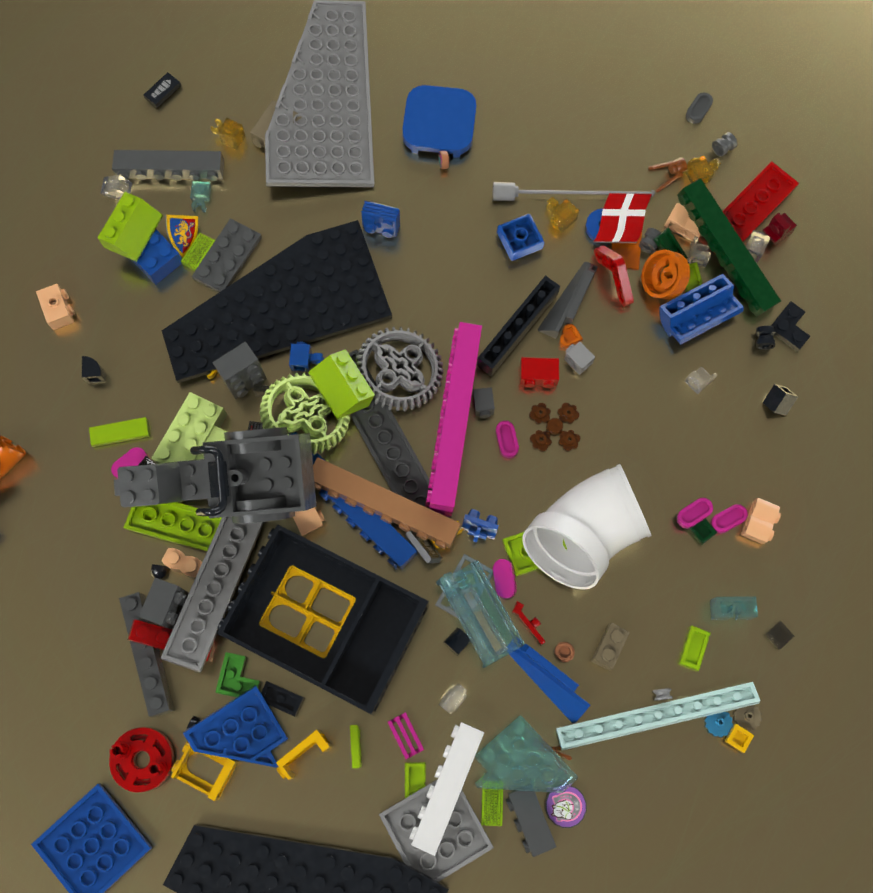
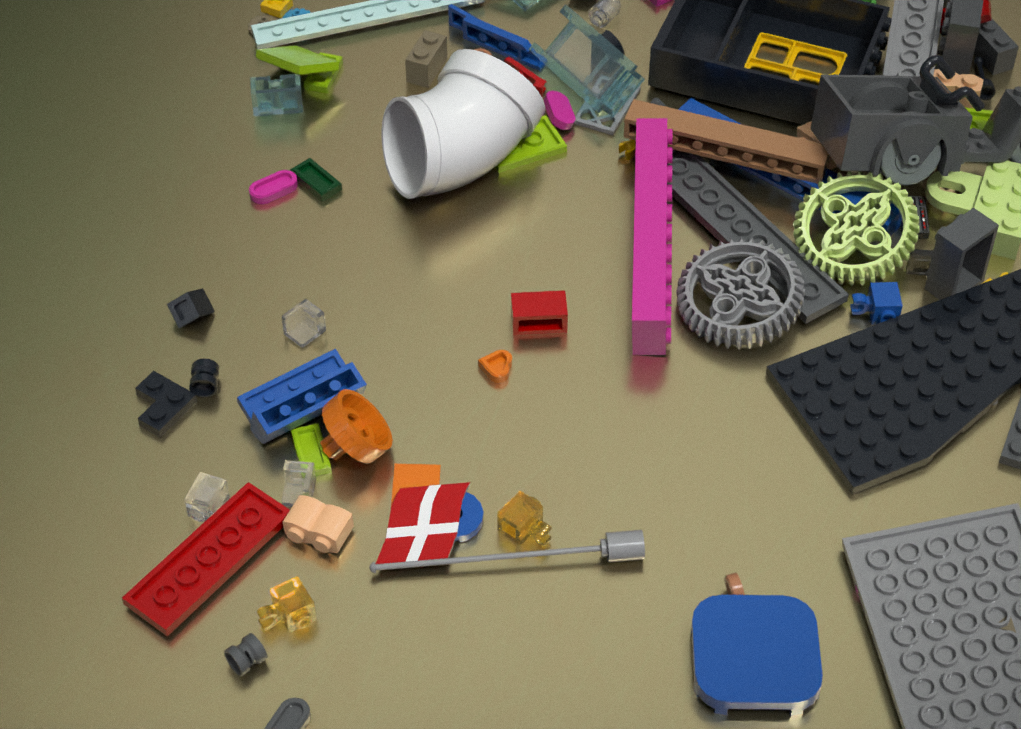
camera: 175 degrees right, 25 degrees down
lime slope [308,349,375,419] -> none
blue brick [361,201,400,238] -> none
blue hips [461,509,499,543] -> none
dark grey brick [472,387,495,418] -> none
black brick [477,275,560,377] -> none
dark pink tile [495,421,519,459] -> none
blue brick [497,214,545,261] -> none
reddish brown plant [529,403,580,451] -> none
dark grey wedge [538,262,598,339] -> none
light grey brick [564,342,595,375] -> none
red beam [594,245,634,307] -> none
dark grey wheel [639,228,661,254] -> none
dark orange plant [648,157,687,192] -> none
dark green tile [653,228,688,259] -> none
light grey bush [653,688,673,701] -> none
dark pink tile [676,498,713,528] -> none
dark green brick [677,178,781,317] -> none
light nougat brick [741,498,781,544] -> none
dark red brick [762,213,797,245] -> none
clear smoke tile [765,621,795,650] -> none
none -> lime tile [256,45,339,75]

